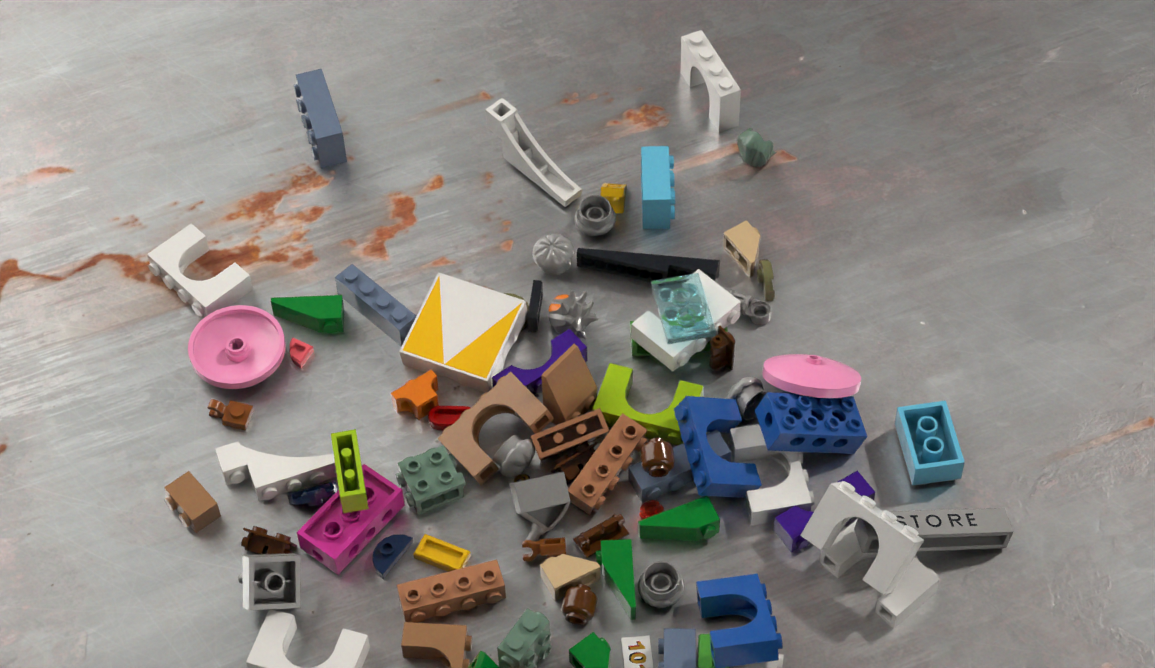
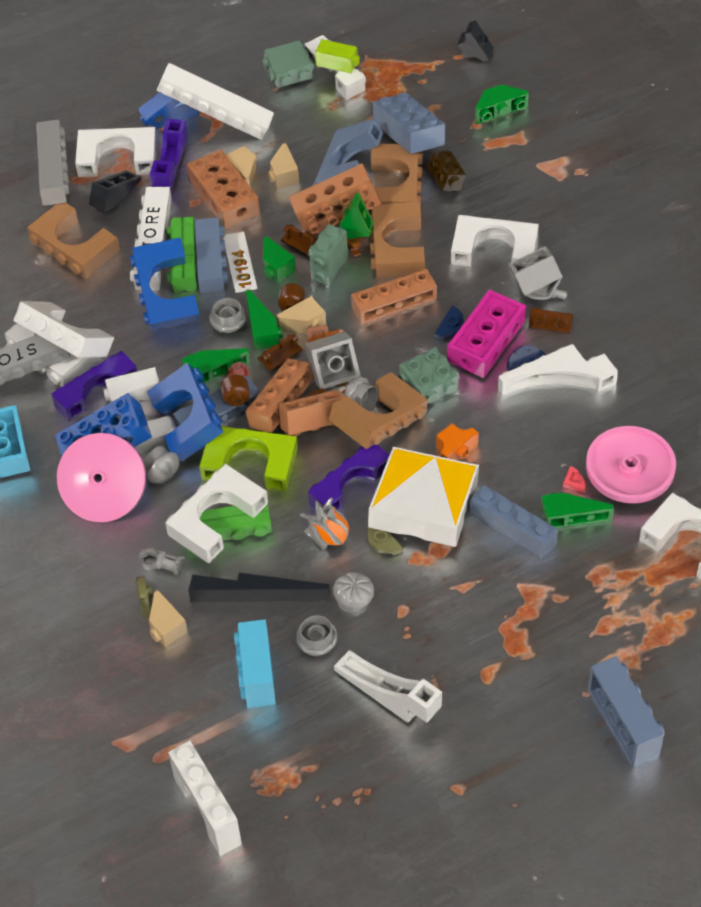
camera: 175 degrees right, 0 degrees up
medium nougat brick [164,471,221,533] -> none
dark orange plate [207,399,254,431] -> none
lime brick [331,429,369,513] -> none
yellow tile [413,534,471,572] -> none
red tile [428,406,471,431] -> none
black tile [527,280,543,332] -> none
medium nougat slope [541,344,597,425] -> none
yellow slope [600,183,627,213] -> none
clear light blue plate [651,273,716,344] -> none
reddish brown hinge [709,326,735,371] -> none
sand green hair [737,128,777,167] -> none

